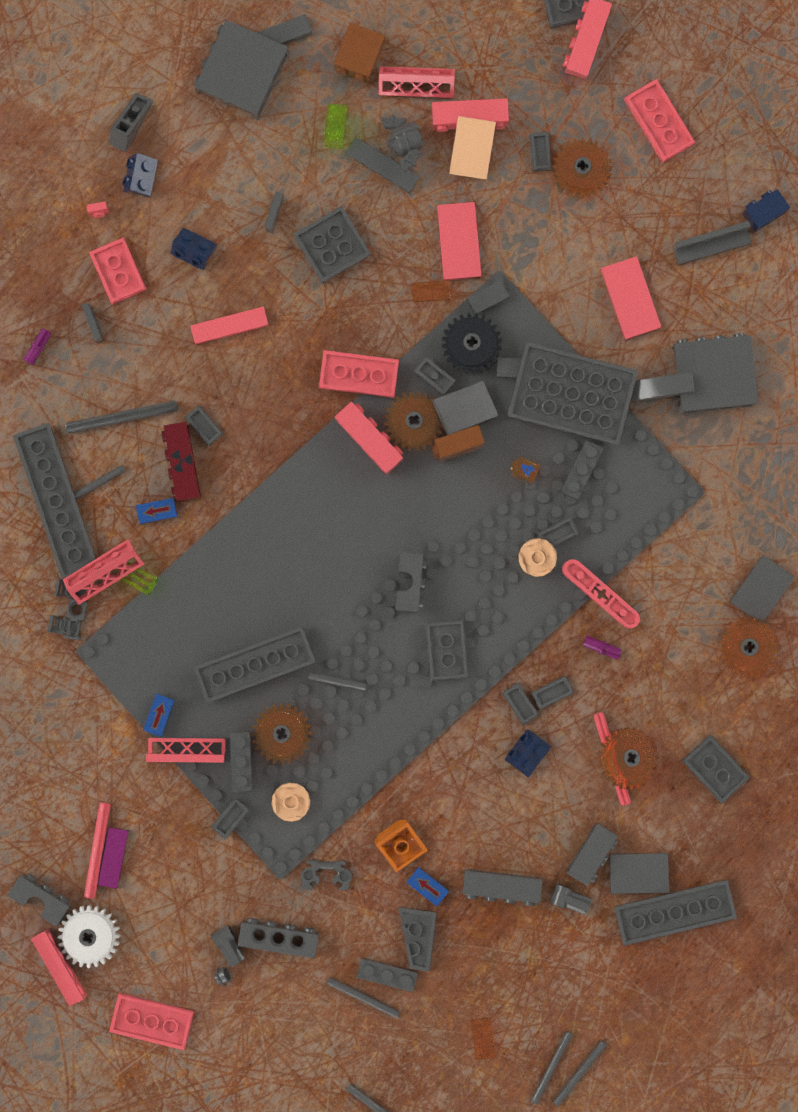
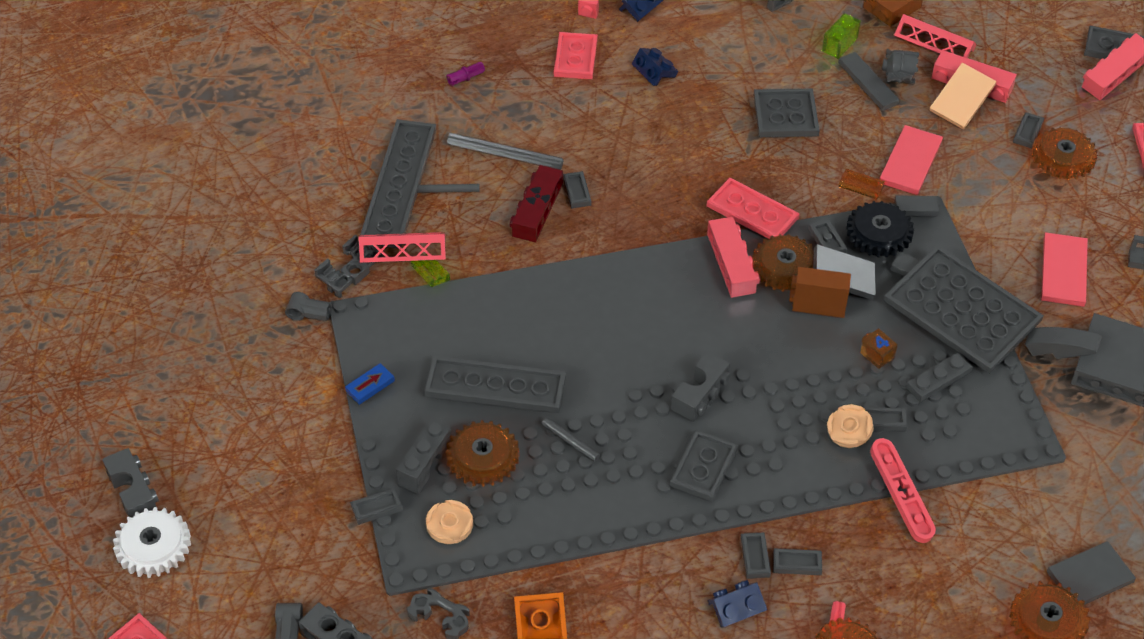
camera: 25 degrees right, 35 degrees down
coral fence [31,928,88,1007] -> none
dark grey tile [81,303,104,343] -> none
coral axle [84,802,111,899] -> none
magenta tile [98,827,129,889] -> none
blue tile [136,498,178,524] -> none
coral fence [146,738,226,763] -> none
coral tile [190,306,269,345] -> none
dark grey tile [265,191,284,234] -> none
magenta axle [583,635,622,660] -> none
none -> dark grey piece [285,292,332,321]

